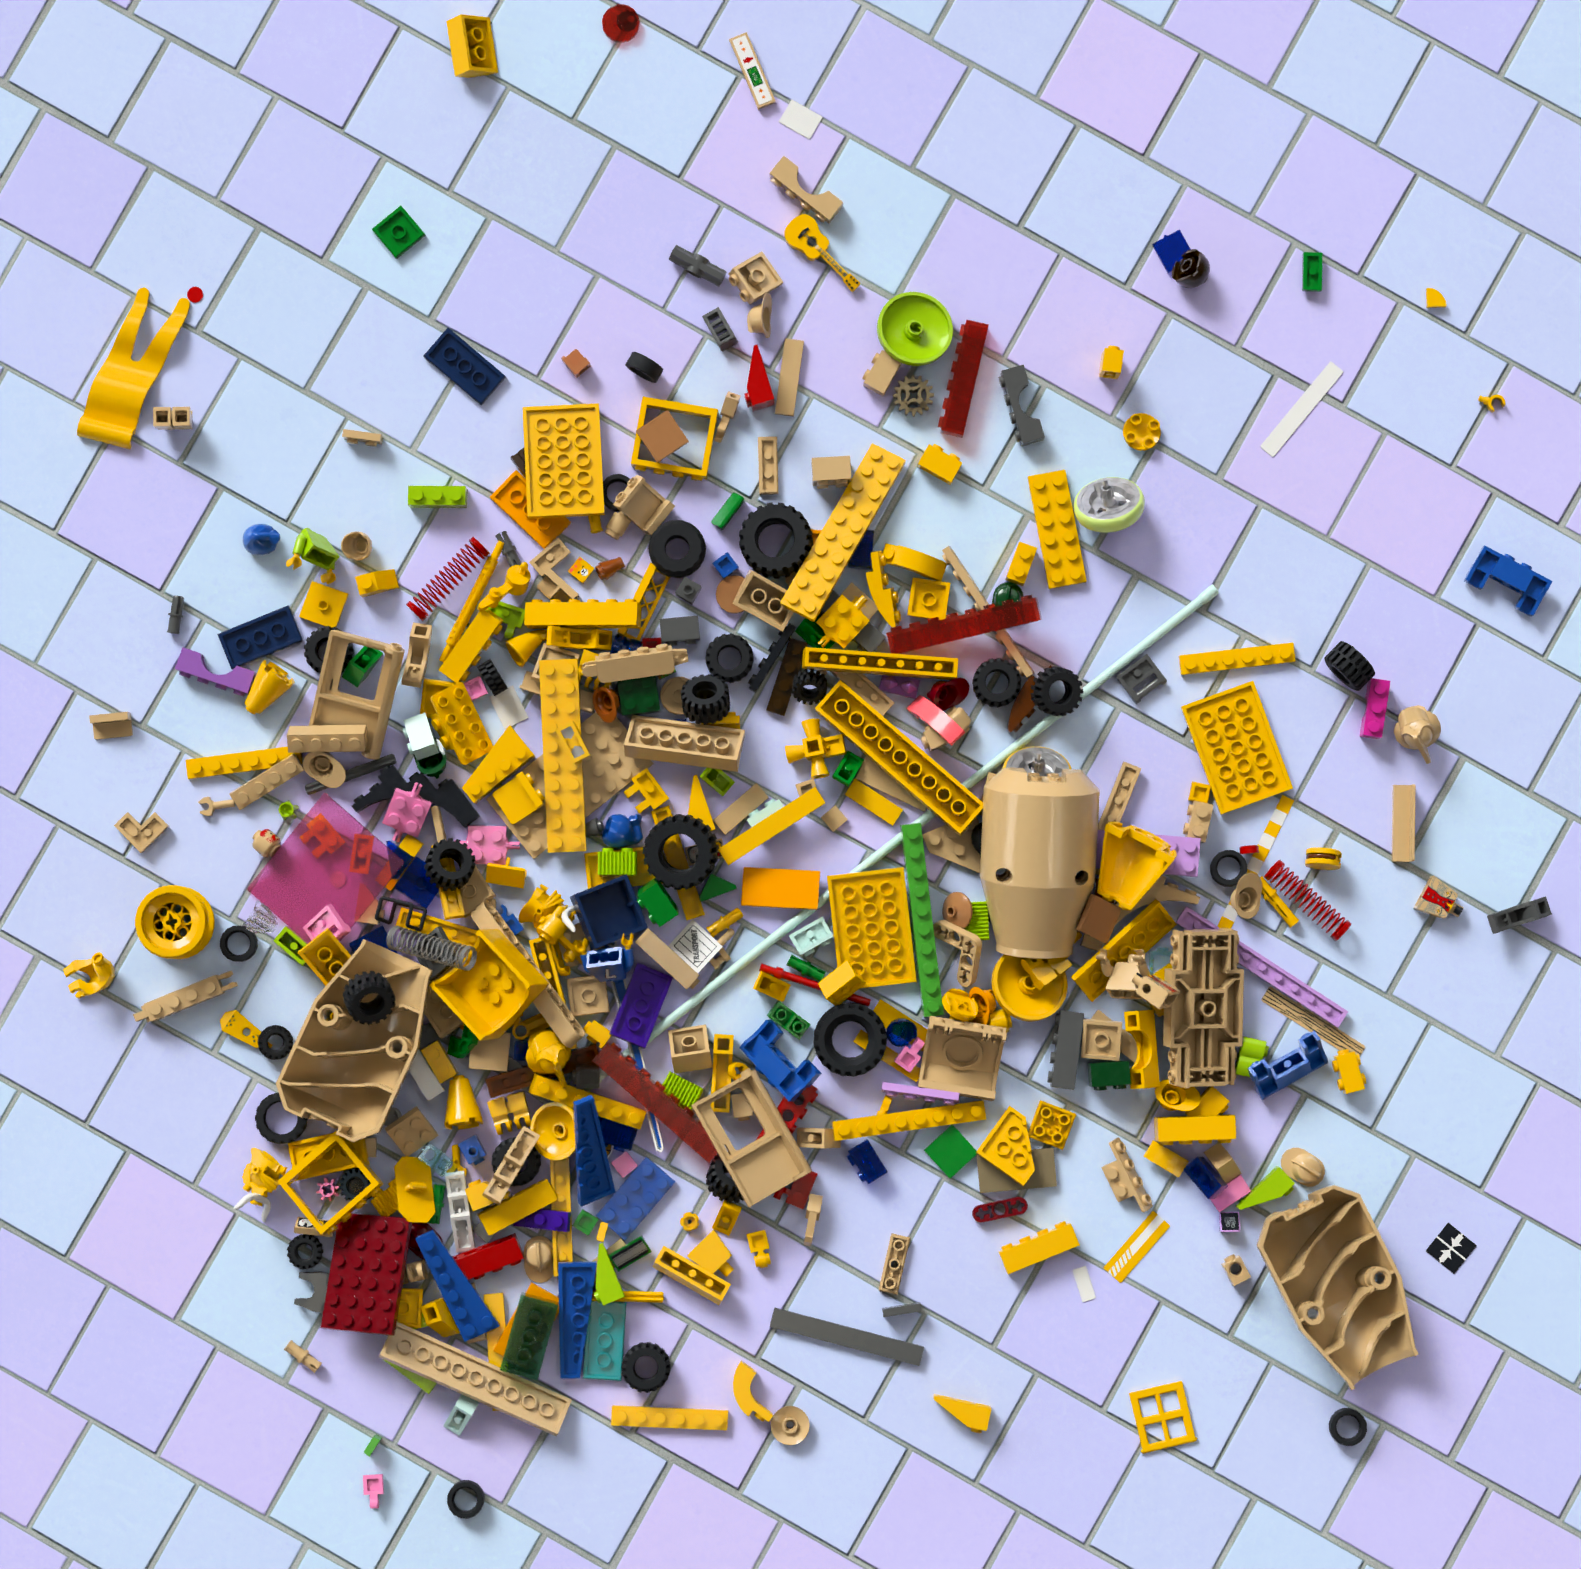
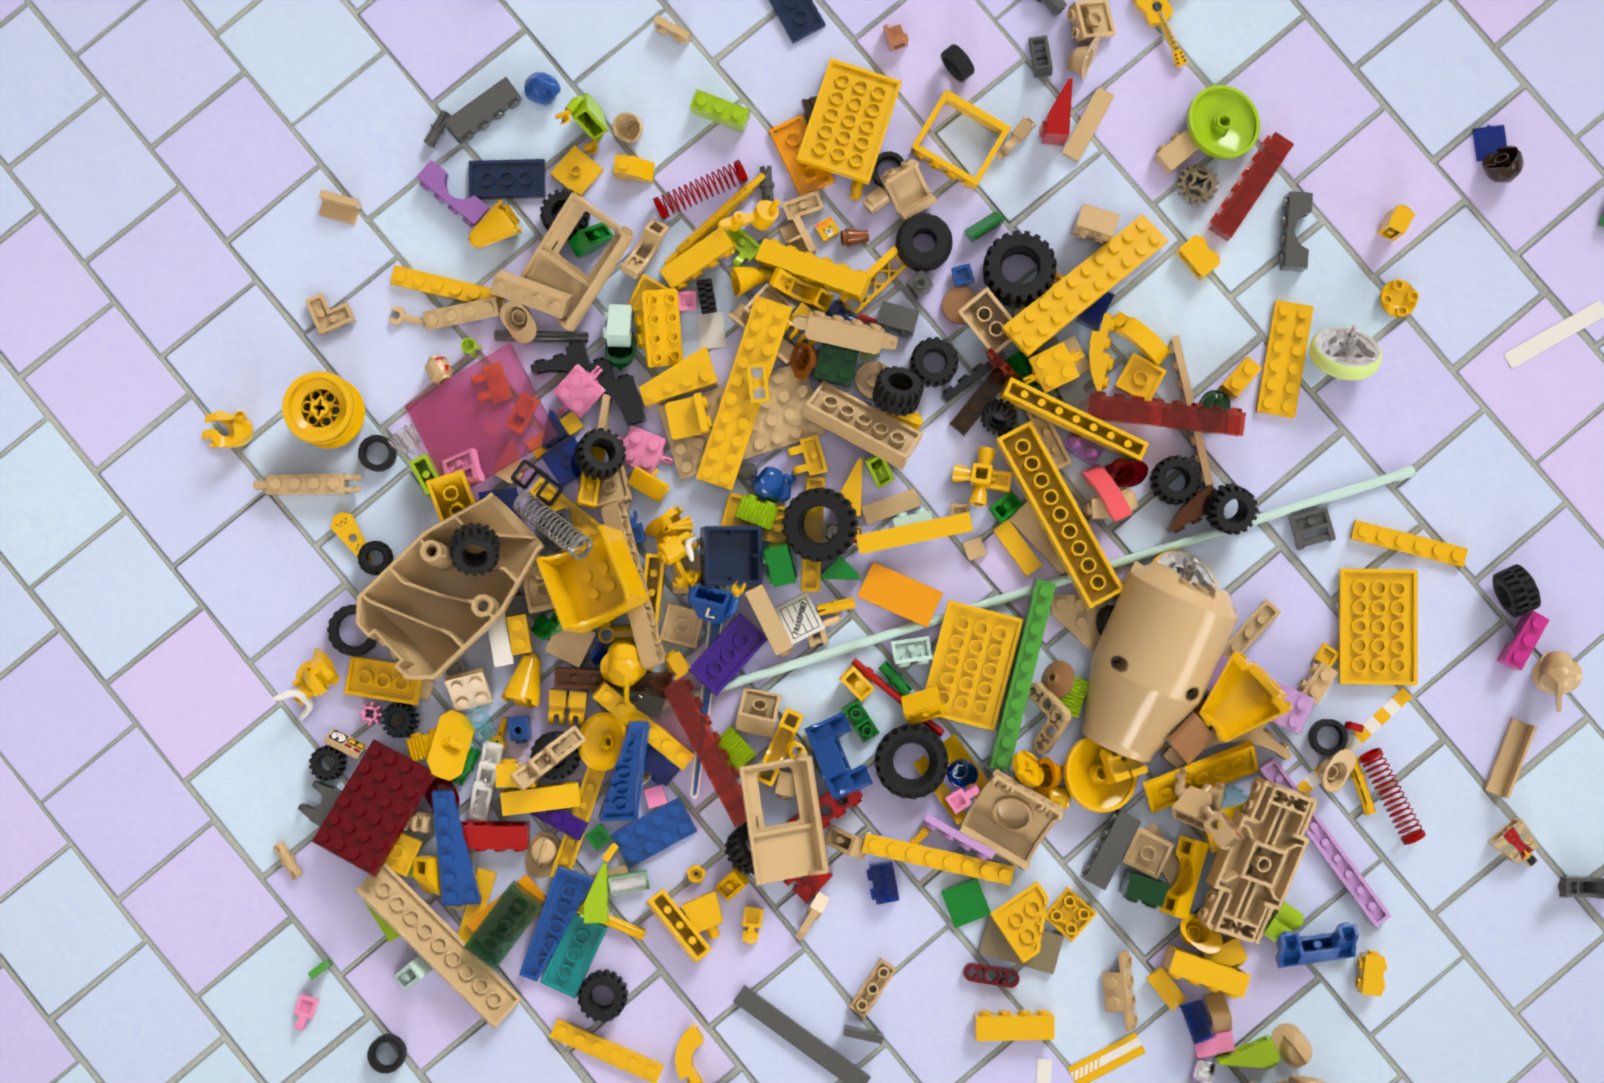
camera: 25 degrees right, 0 degrees up
yellow window [277,1130,384,1235] -> none
yellow piece [550,942,571,976] -> none
medium nougat tile [636,410,689,463] -> none
tan tile [758,437,778,495] -> none
tan sticker [1261,986,1365,1057] -> none
yellow head [1305,847,1342,870] -> none
none -> dark grey brick [445,77,522,144]
none -> clear red wing [986,347,1021,381]

